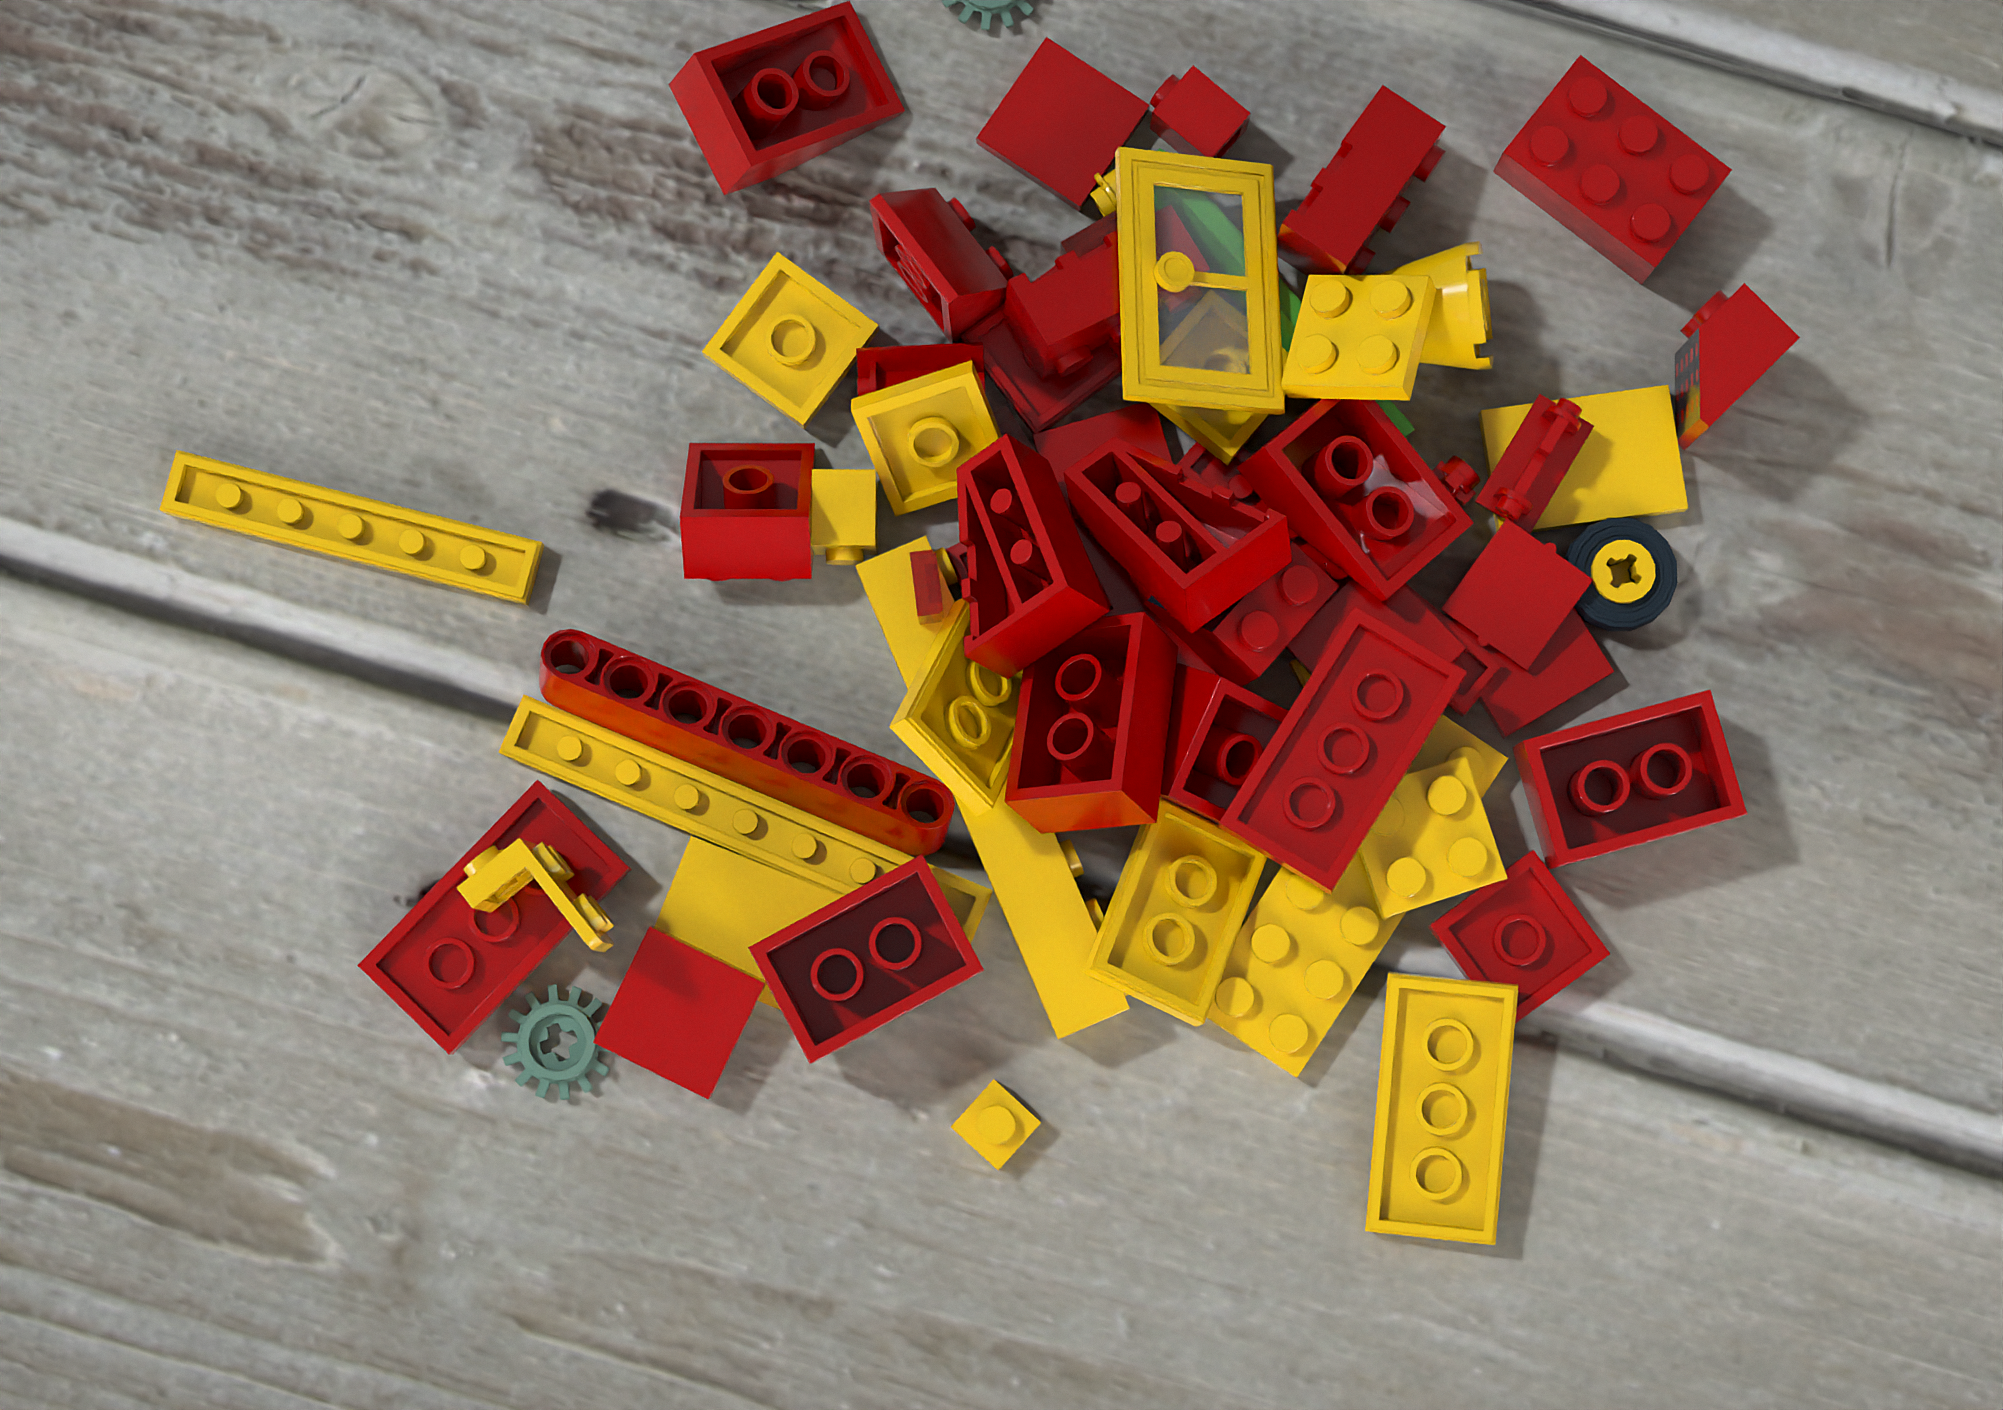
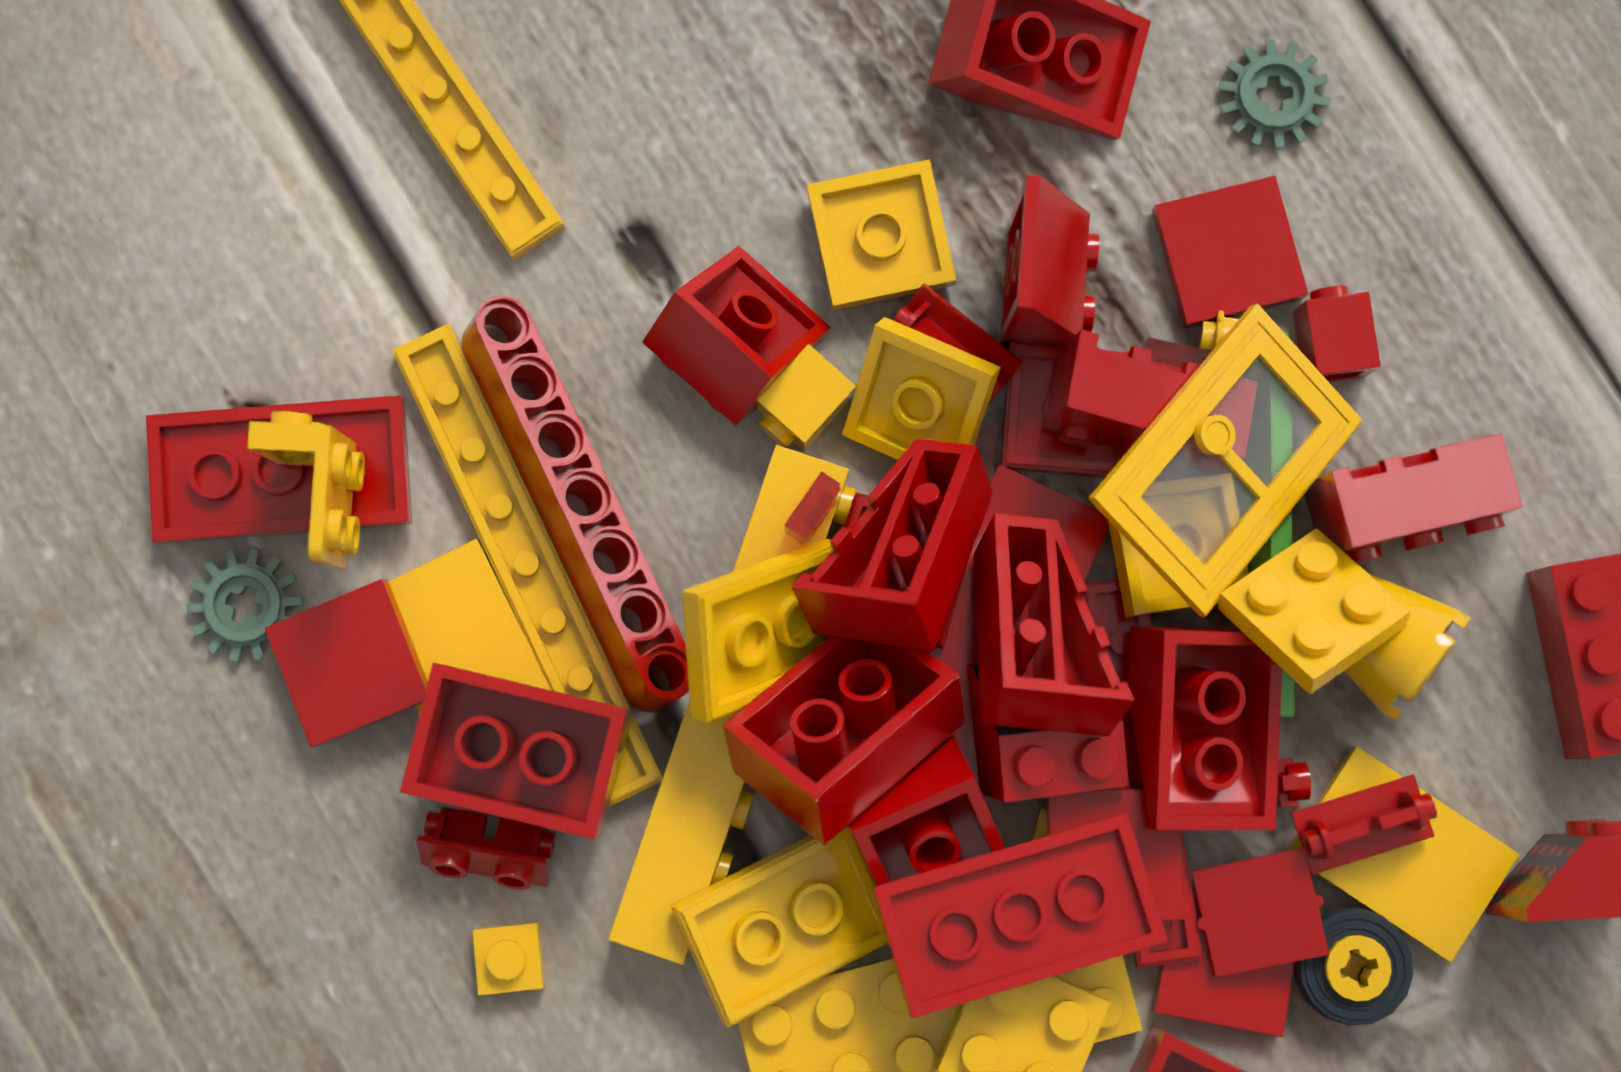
camera: 35 degrees right, 0 degrees up
none -> red hinge [417,807,556,890]

